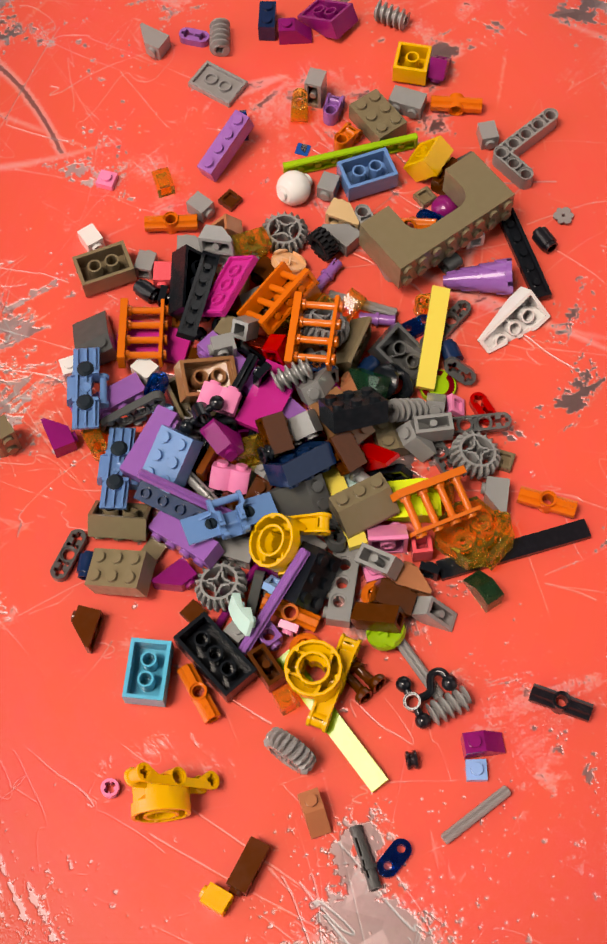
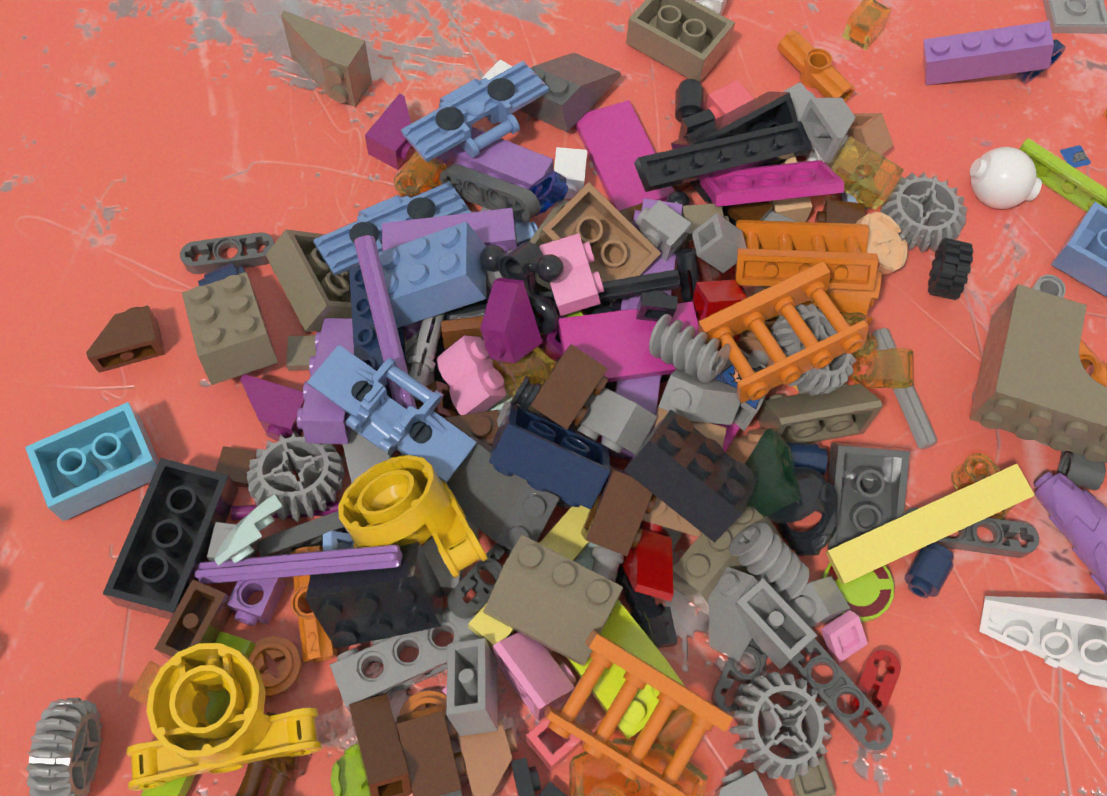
camera: 50 degrees right, 0 degrees up
orange fence [117,298,169,368] -> none
light grey brick [134,249,158,280] -> none
orange piece [177,663,221,725] -> none
light grey brick [186,191,215,223] -> none
reddish brown tile [218,189,243,212] -> none
bright pink plate [278,619,301,637] -> none
light grey brick [317,171,340,202] -> none
medium lavender pin [317,258,343,291] -> none
light grey slope [321,224,360,257] -> none
tan slope [325,198,359,230] -> none
medium lavender pin [359,312,396,327] -> none
clear blue plate [401,314,427,339] -> none
dark grey beam [444,357,476,385] -> none

